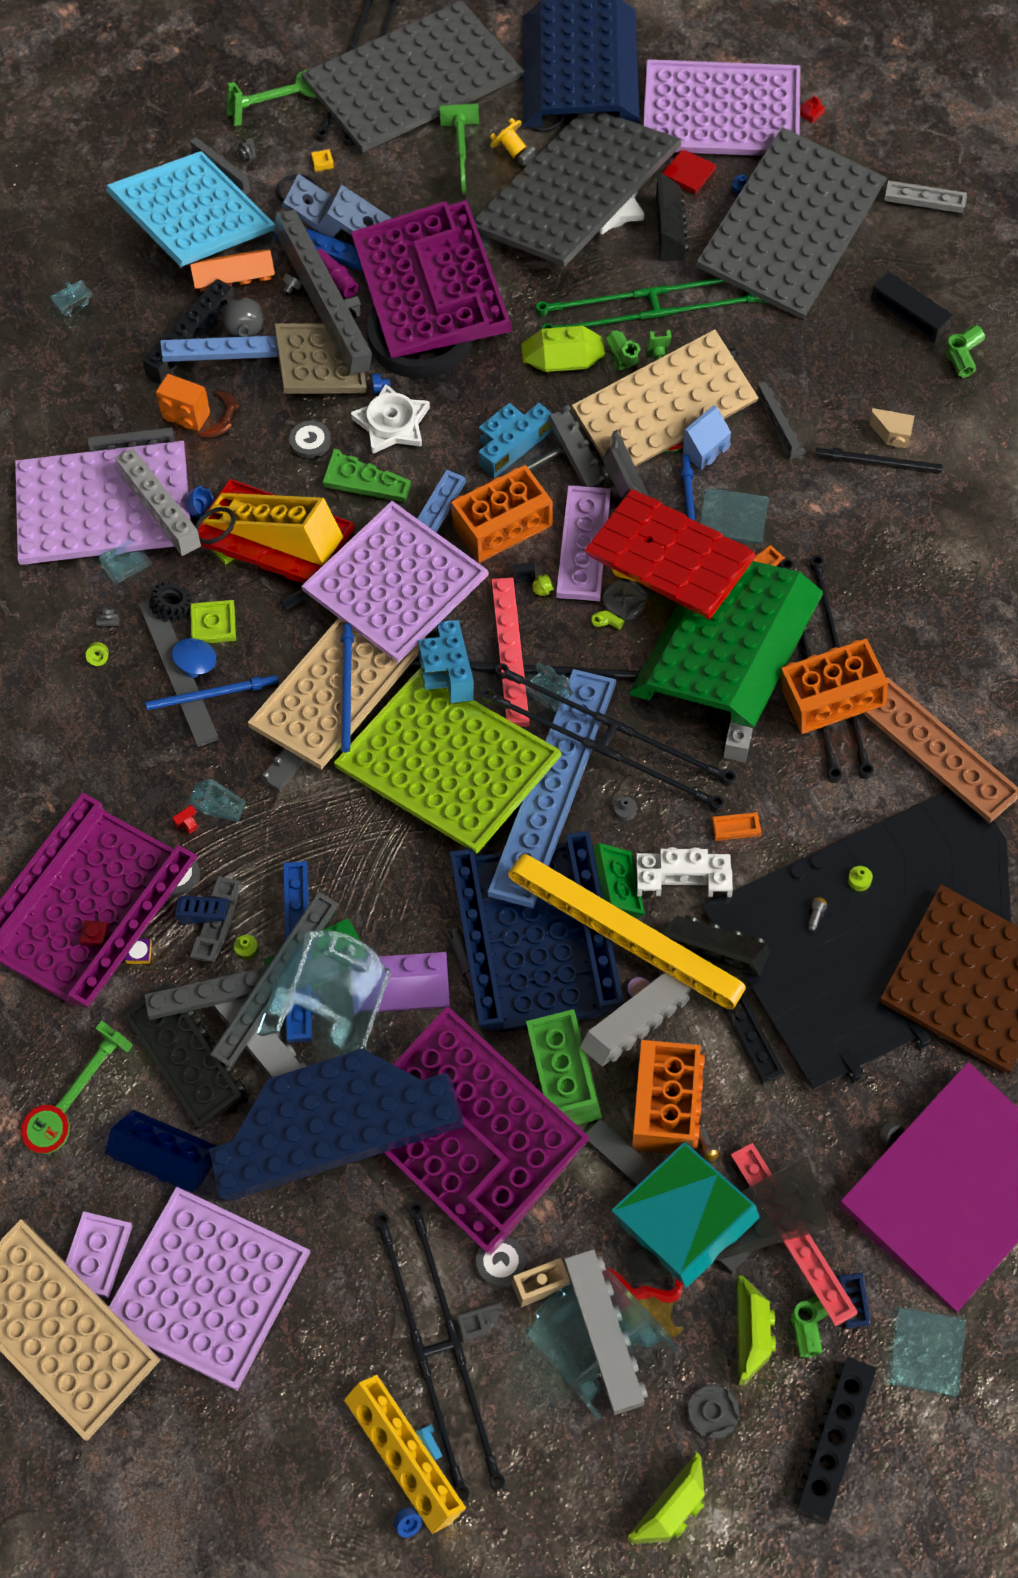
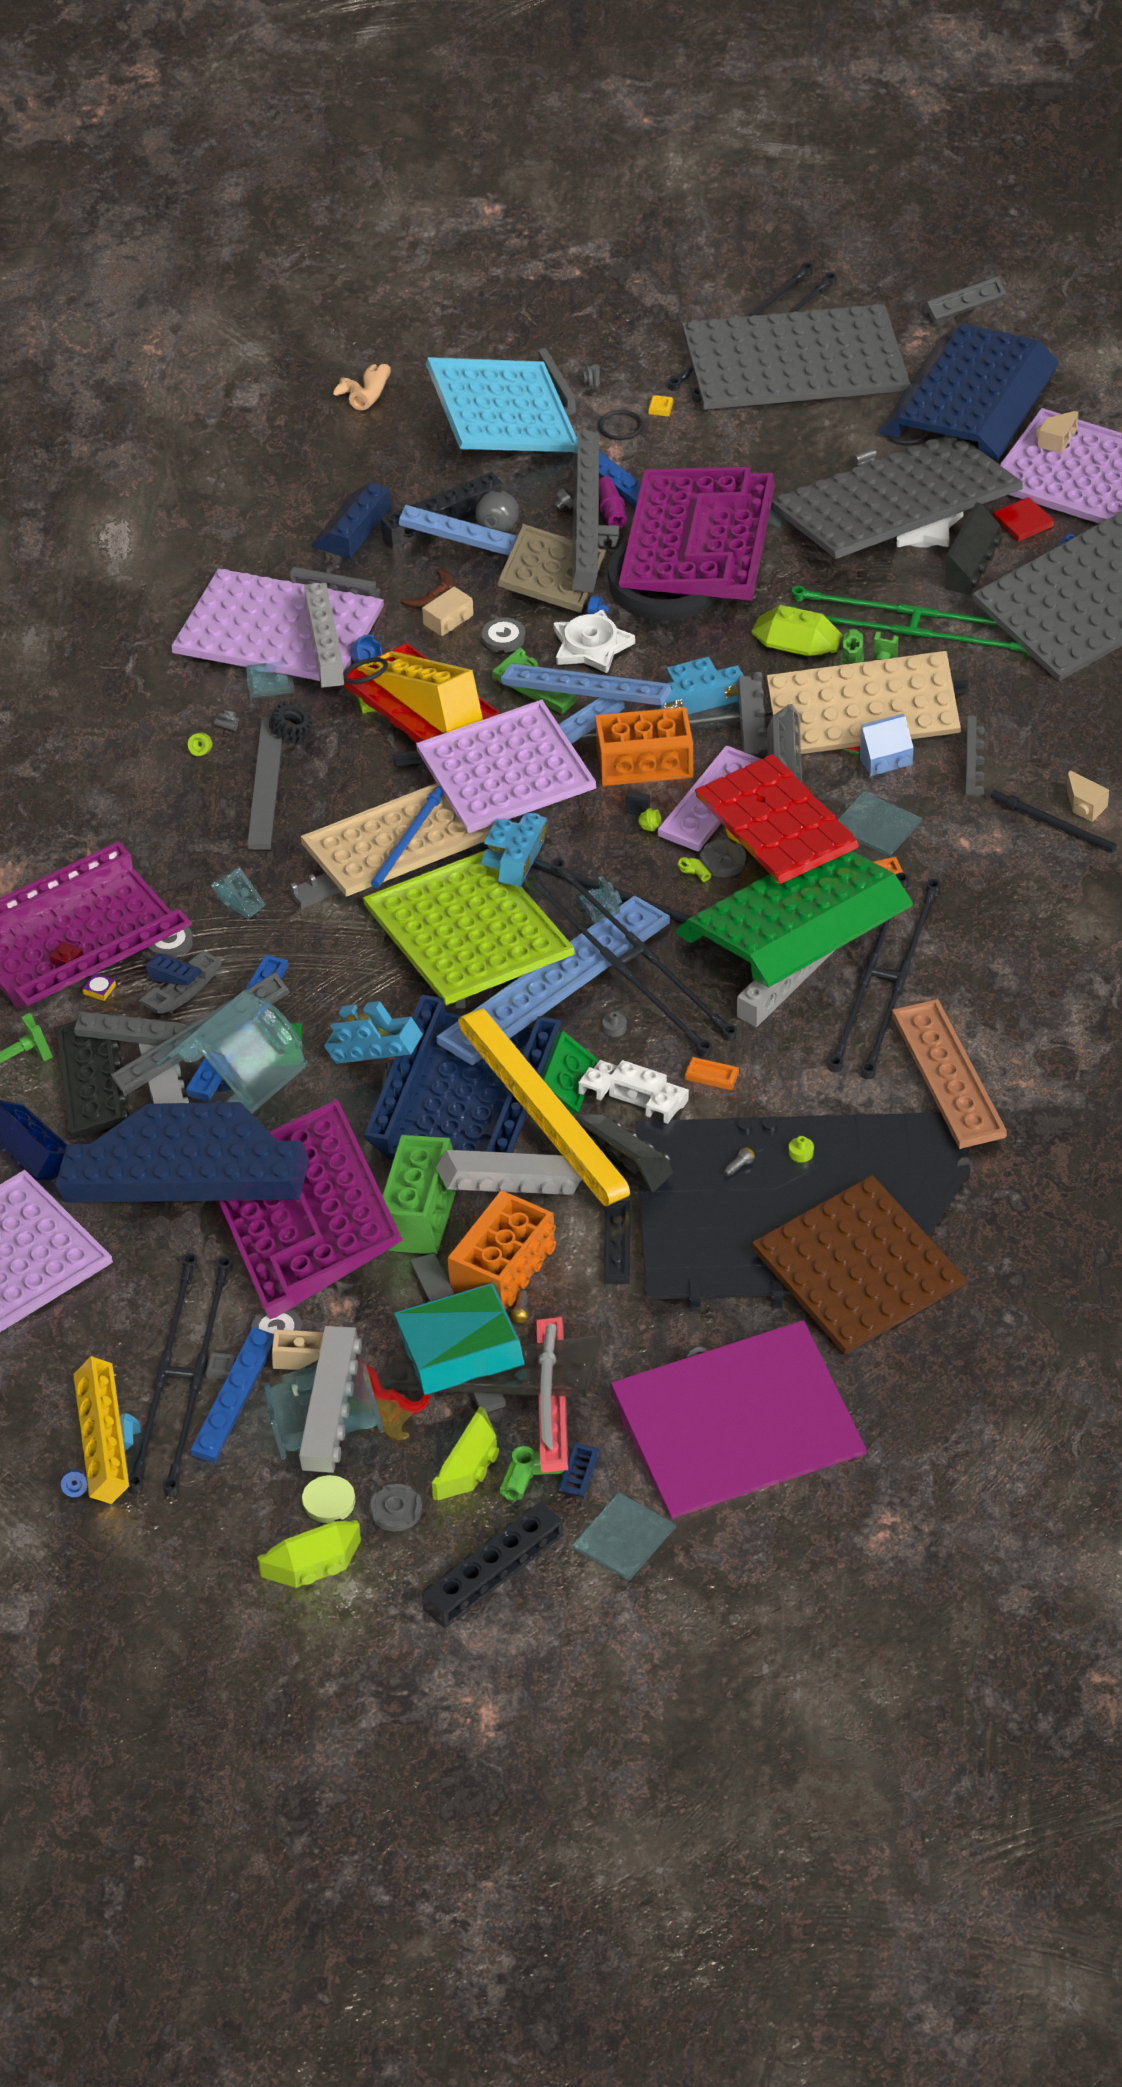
camera: 25 degrees right, 15 degrees down
clear light blue hips [50,280,93,316] -> none
blue bar [145,675,279,710] -> none
orange brick [156,374,210,431] -> none
blue dish [171,638,216,678] -> none
red tile [172,805,198,834] -> none
orange slope [190,248,275,292] -> none
lime tile [190,600,236,643] -> none
bright green piece [226,69,317,126] -> none
lime tile [234,935,259,960] -> none
sand blue bracket [281,174,392,238] -> none
medium lavender slope [350,952,450,1014] -> none
bright green piece [440,104,479,196] -> none
yellow piece [489,118,527,158] -> none
coral plate [492,578,529,727] -> none
blue bar [680,454,695,521] -> none
orange brick [781,638,888,734] -> none
none -> blue plate [191,1327,274,1463]
none -> yellowish green tile [302,1475,356,1523]
none -> dark blue slope [312,482,391,559]
none -> dark azure piece [324,1001,423,1064]
none -> light nougat piece [333,364,391,411]
none -> tan brick [422,587,473,636]
none -> medium blue plate [501,663,672,706]
none -> light grey sword [539,1324,557,1450]
none -> tan slope [1036,411,1079,454]

